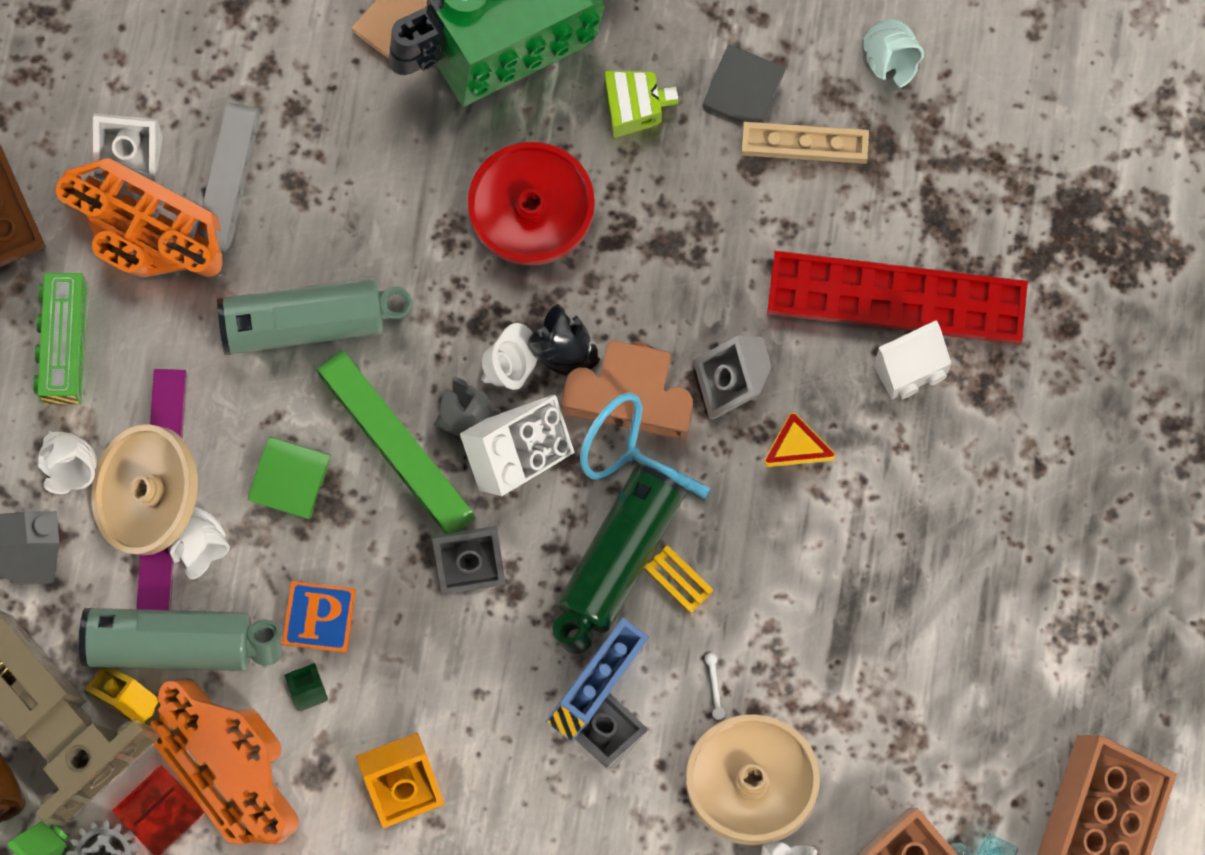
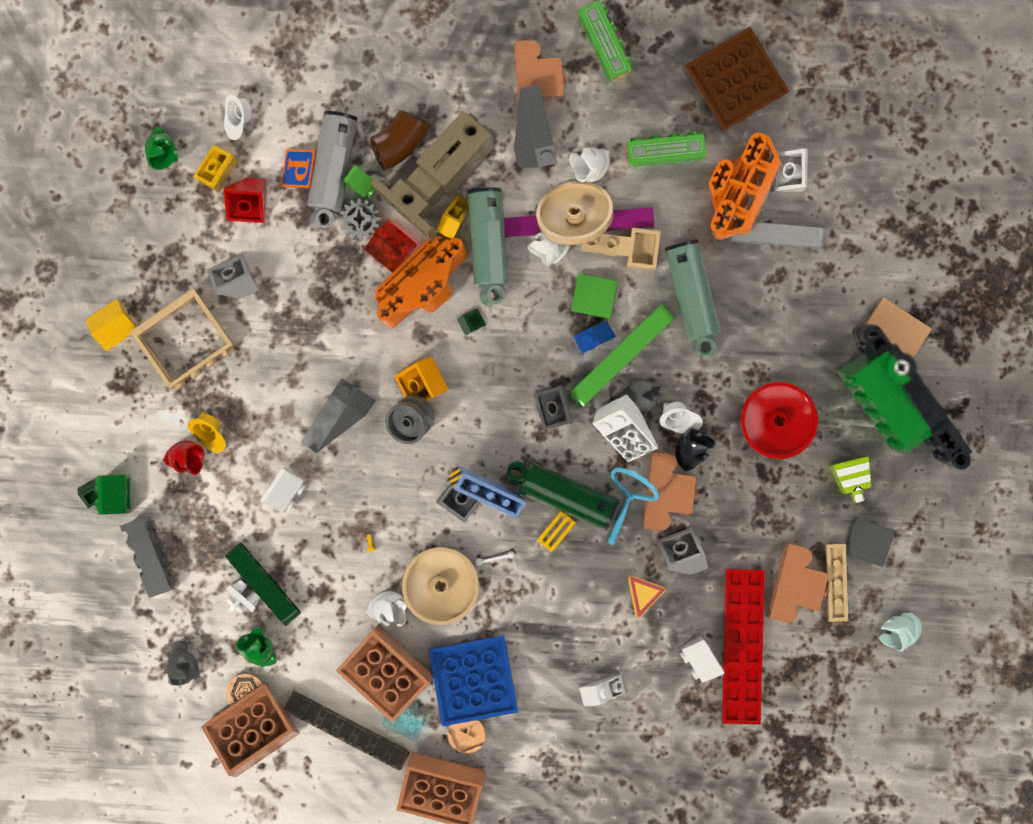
camera: 85 degrees right, 15 degrees up
piece [282,581,356,653] -> none
none -> dark grey wheel [385,395,435,444]
none -> blue plate [429,636,518,727]
none -> light nougat tile [448,720,486,754]
none -> blue slope [573,321,616,355]
none -> white slope [579,675,625,707]
none -> tan plate [581,228,661,271]
none -> nougat brick [767,542,828,623]

